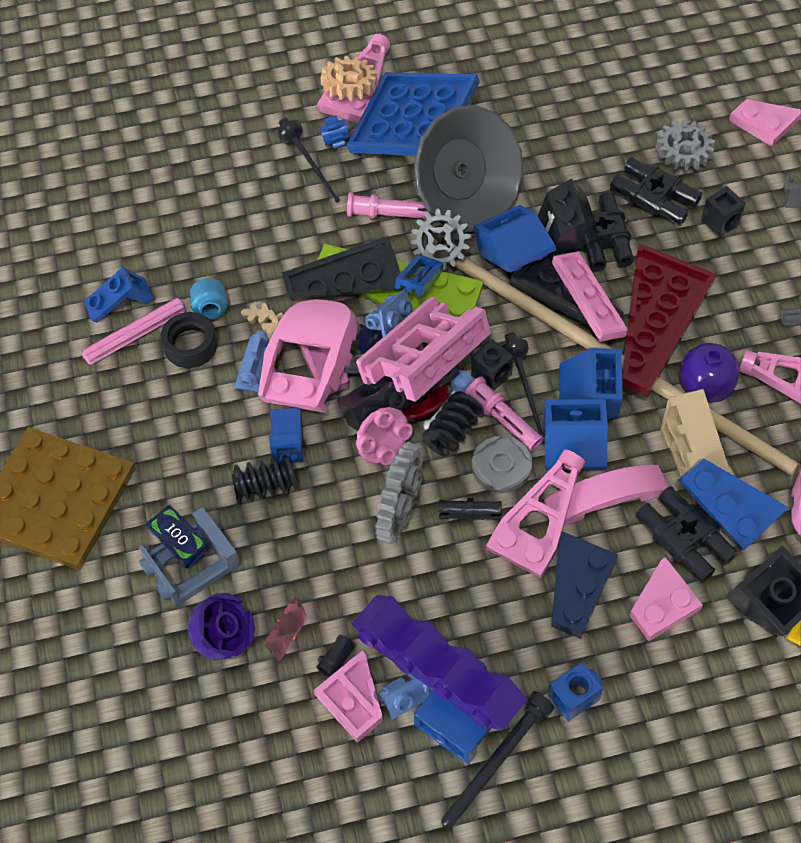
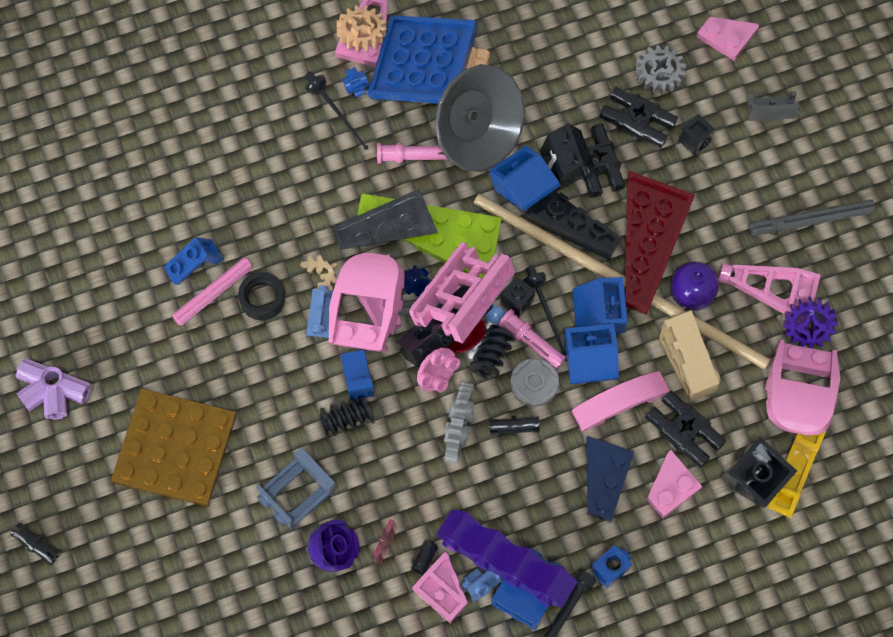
camera: 10 degrees left, 10 degrees up
clear blue tile [145,504,210,569] -> none
dark azure head [190,278,228,320] -> none
medium blue hinge [365,288,412,337] -> none
blue tile [395,254,444,297] -> none
light grey gear [410,209,472,270] -> none
bright pink plate [486,450,585,579] -> none
bright pink tile [552,251,628,342] -> none
blue wing [678,458,789,550] -> none

